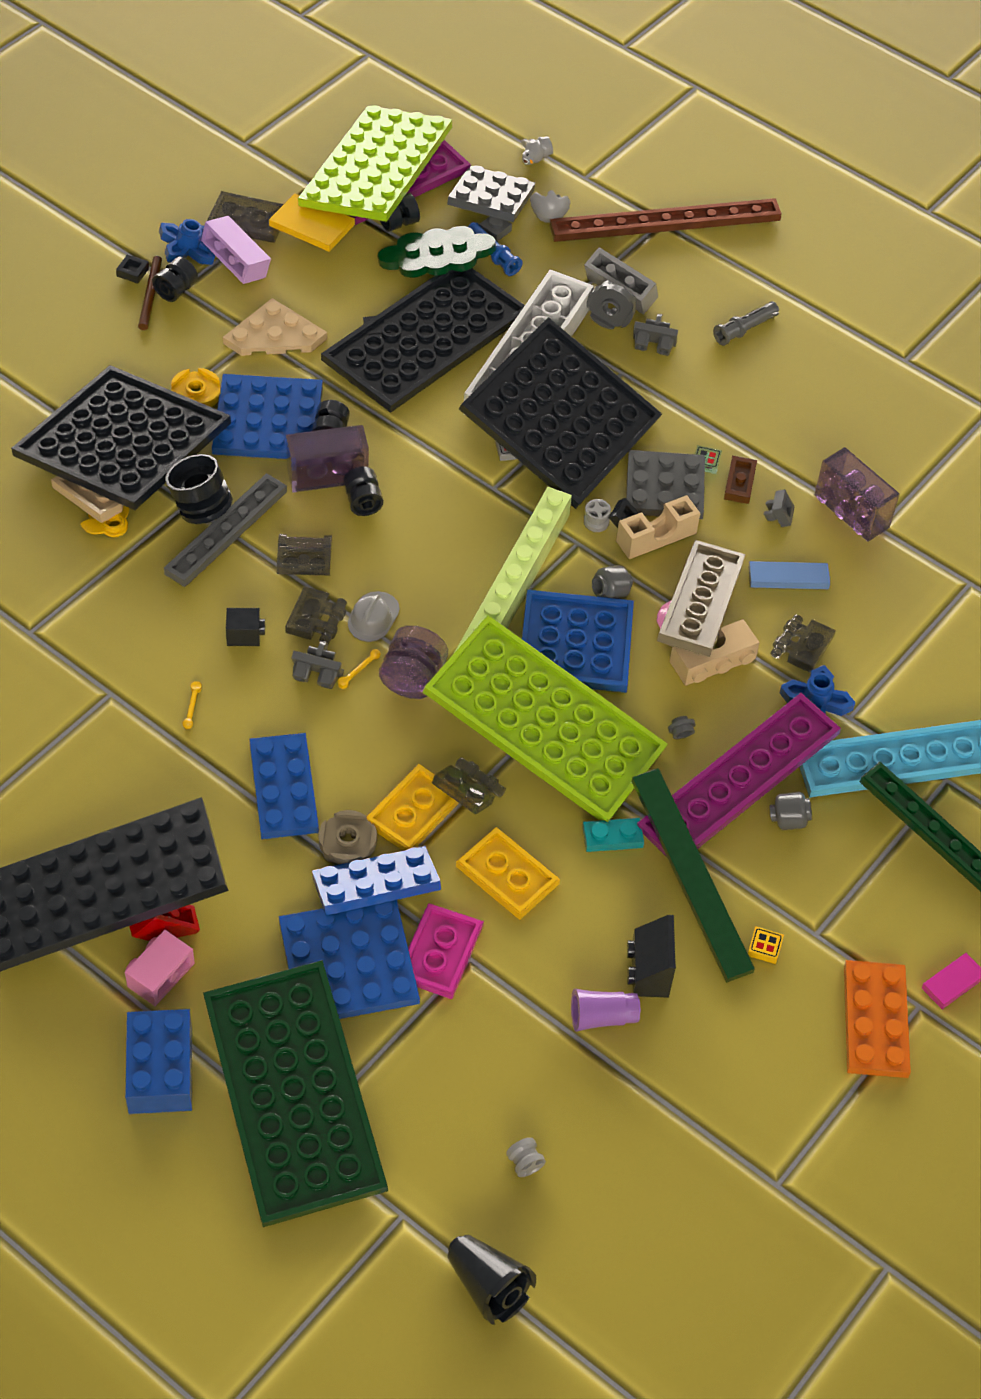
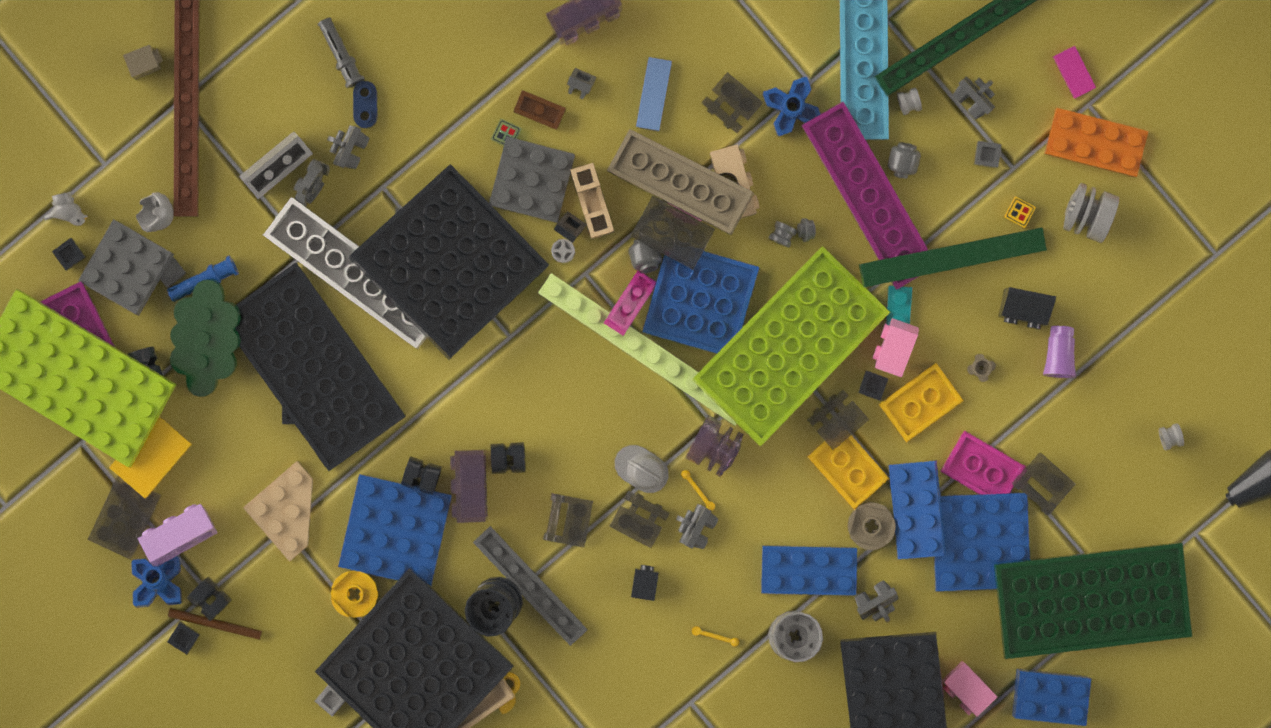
camera: 75 degrees left, 35 degrees up
none -> black plate [52,238,86,271]
none -> dark tan brick [123,45,163,80]
none -> light grey tile [315,685,345,716]
none -> dark blue plate [353,81,378,129]
none -> dark pink tile [604,271,656,336]
none -> clear smoke plate [631,196,715,270]
none -> light grey wheel [768,611,823,662]
none -> dark grey wheel [769,221,797,248]
none -> dark grey hips [854,580,899,623]
none -> black plate [858,370,888,401]
none -> bright pink brick [872,318,919,377]
none -> light grey wheel [897,88,922,116]
none -> dark grey hips [952,76,995,120]
none -> dark tan plate [967,354,996,382]
none -> dark grey plate [974,141,1002,168]
none -> clear smoke plate [1012,452,1076,515]
none -> light grey wheel [1063,183,1120,243]

